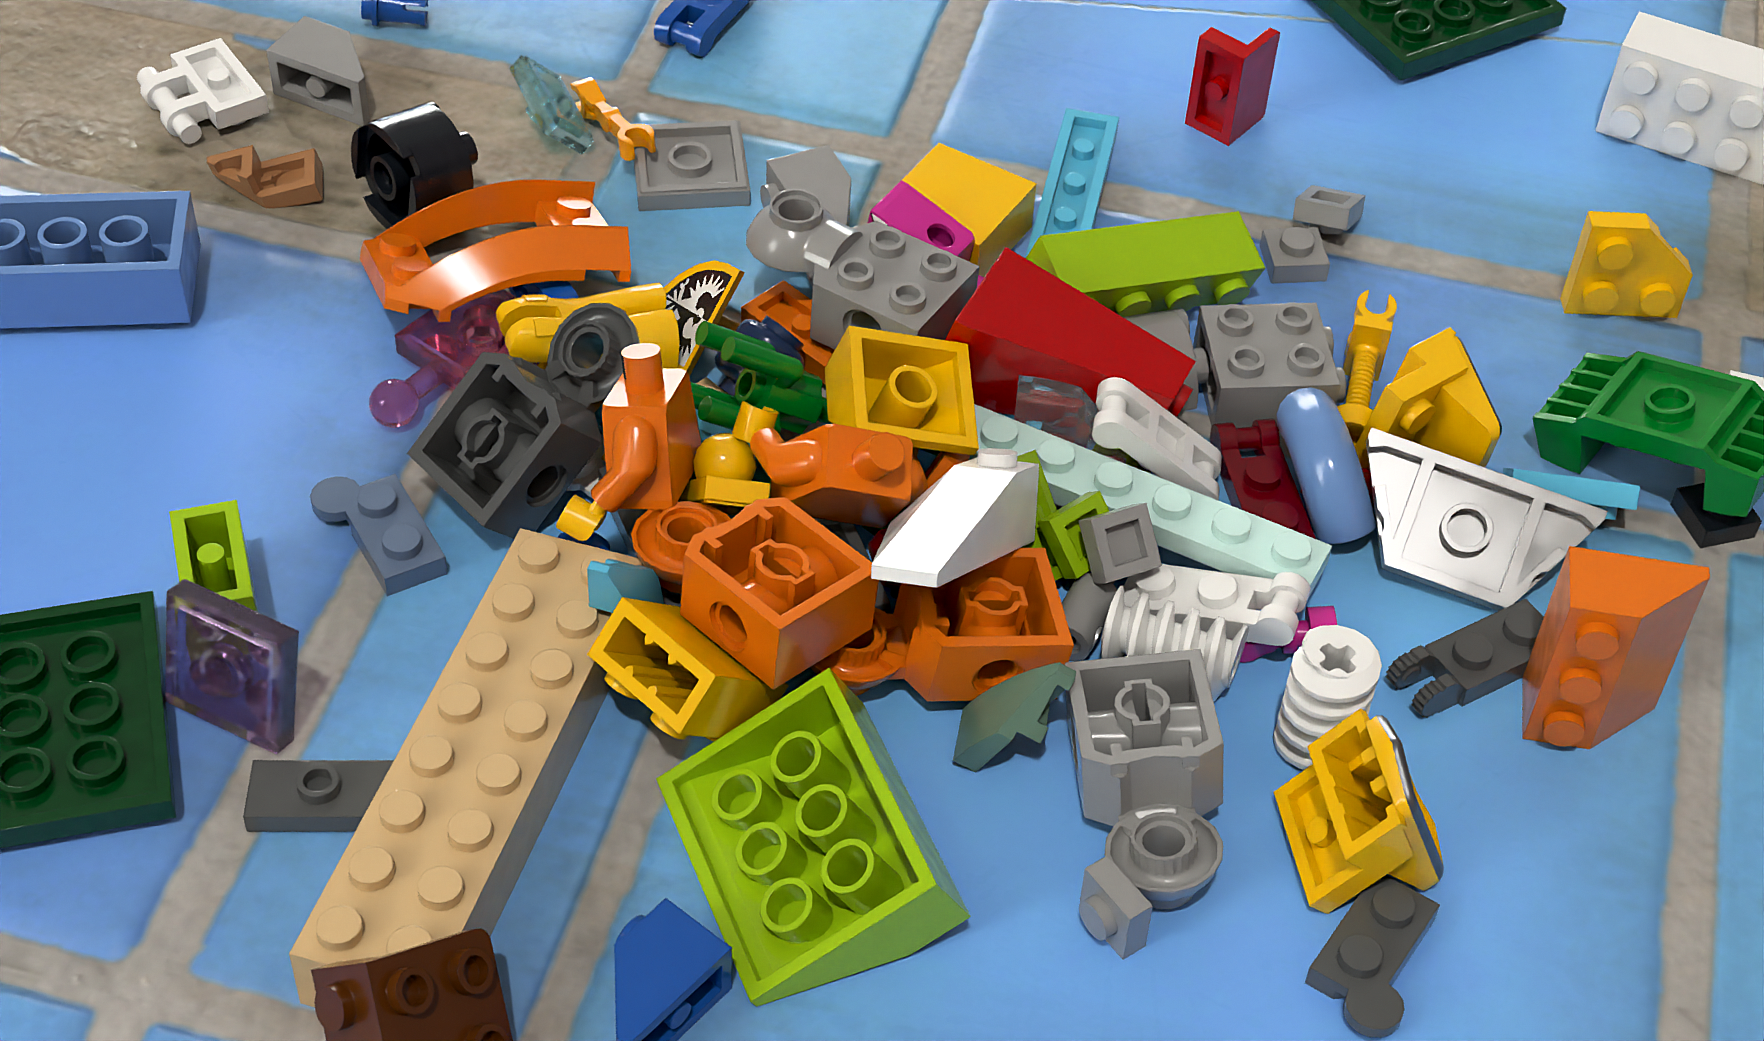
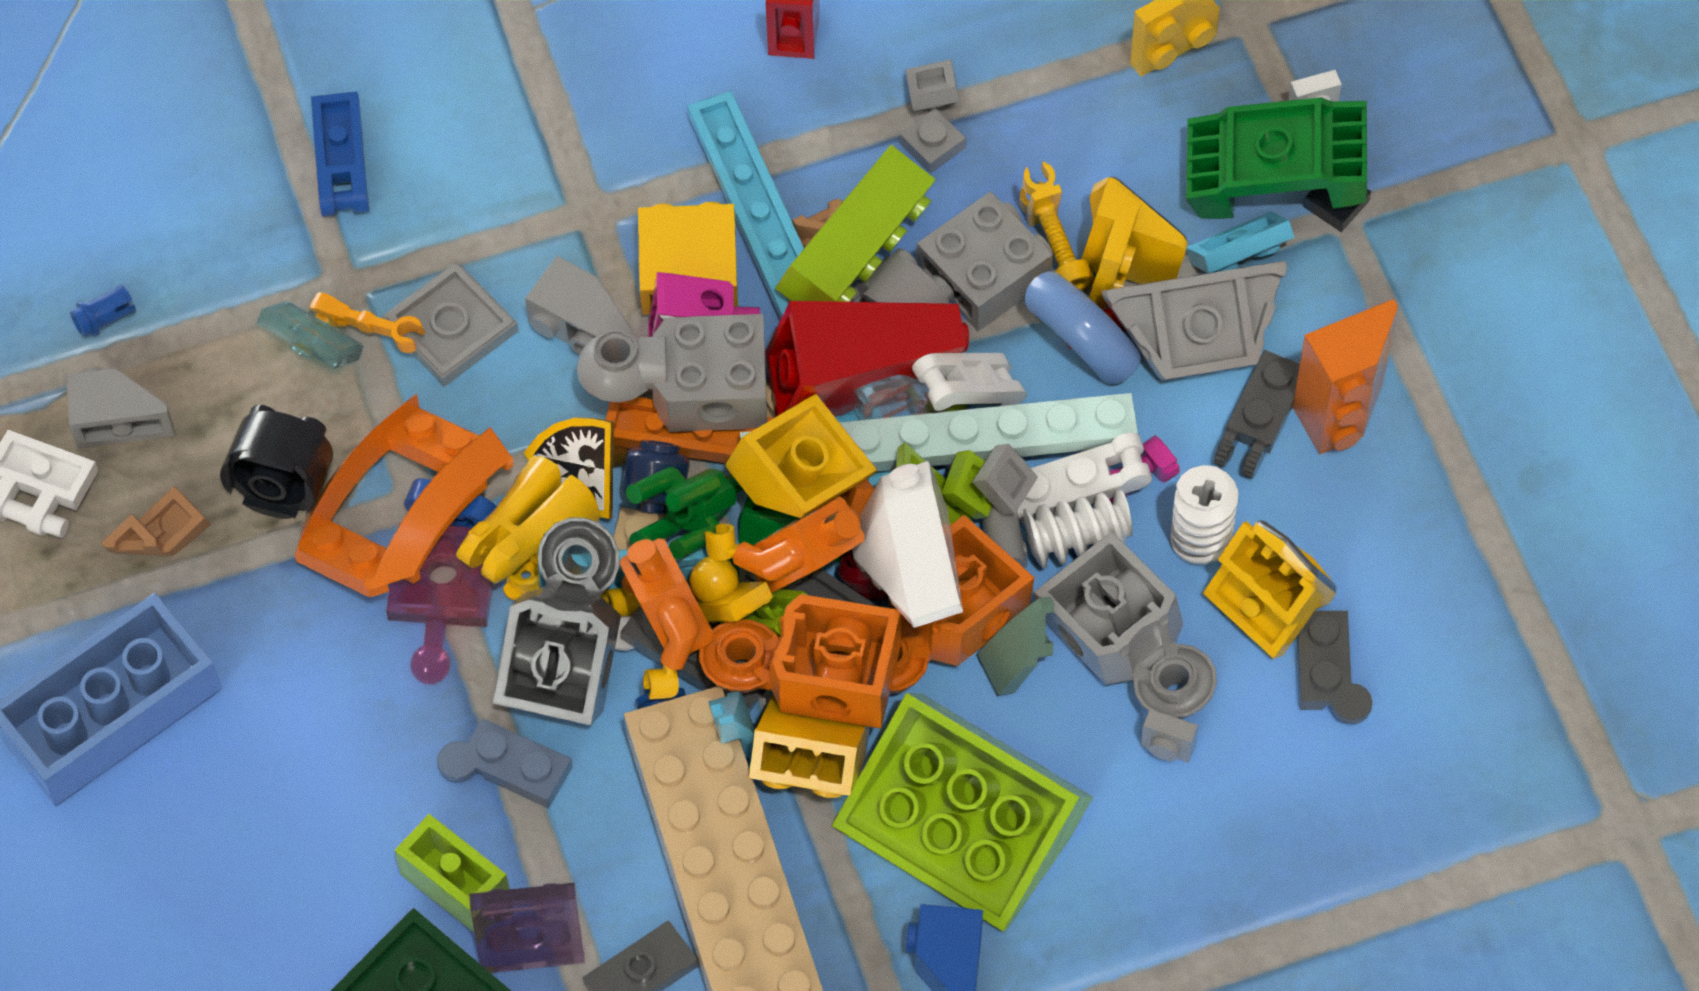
camera: 30 degrees left, 15 degrees up
dark red plate [1210,418,1316,539] -> none

